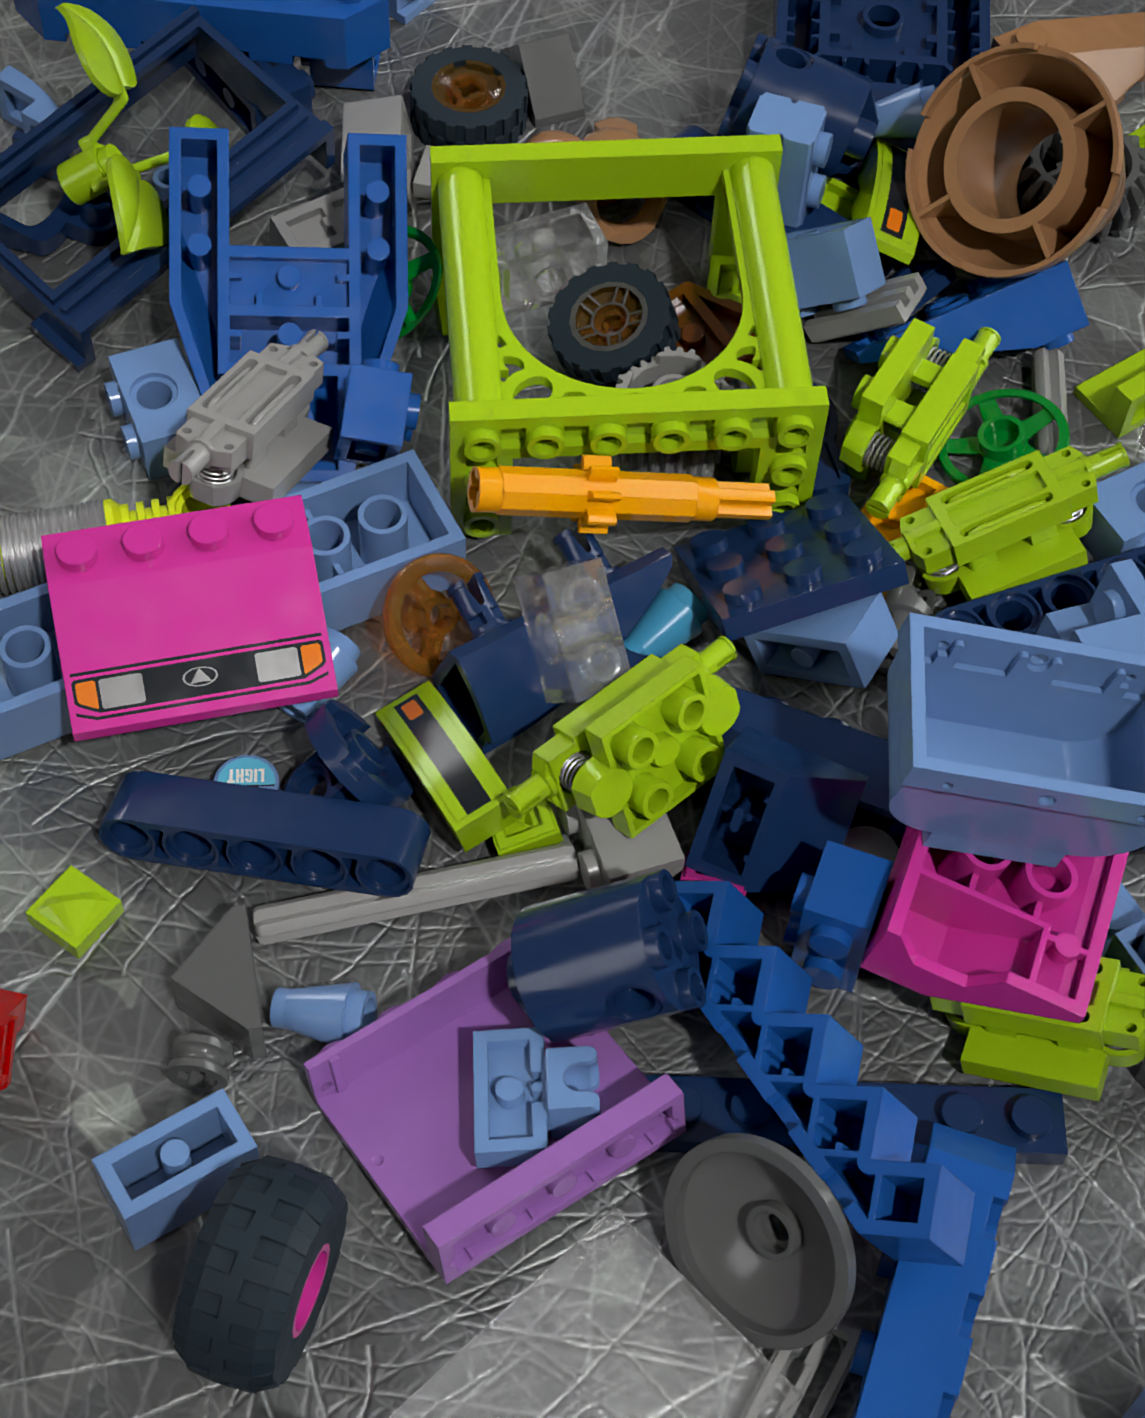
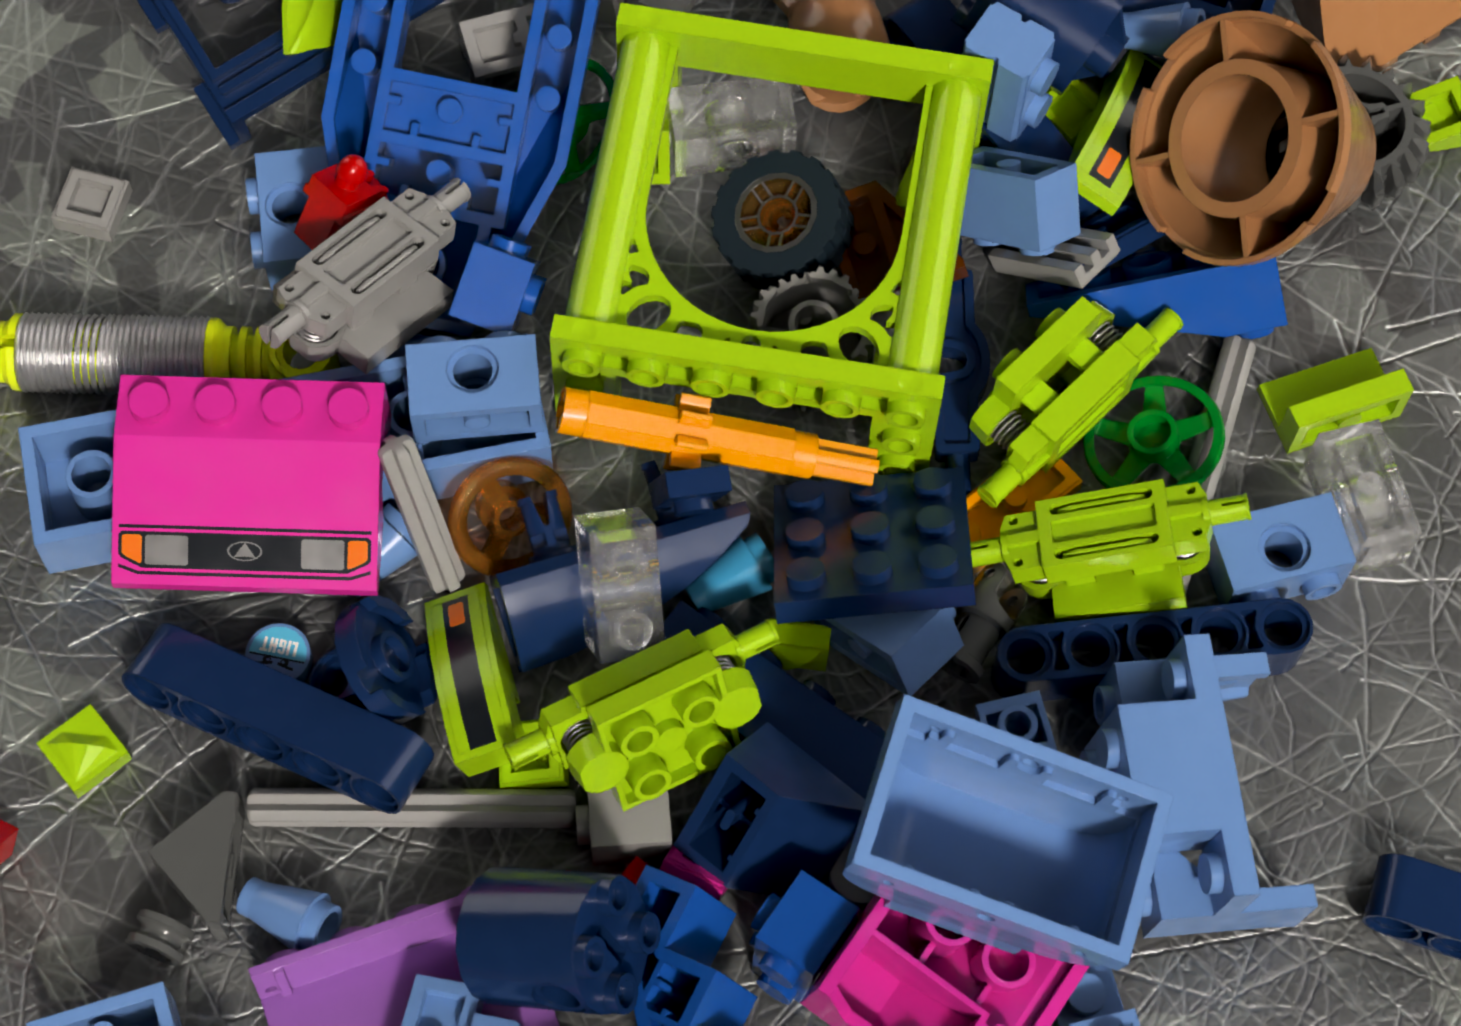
camera: 15 degrees right, 10 degrees up
none -> red piece [294,154,389,250]
none -> light grey axle [378,434,465,593]
none -> medium blue brick [405,330,544,443]
none -> dark blue plate [649,464,732,517]
none -> lime tile [768,618,832,672]

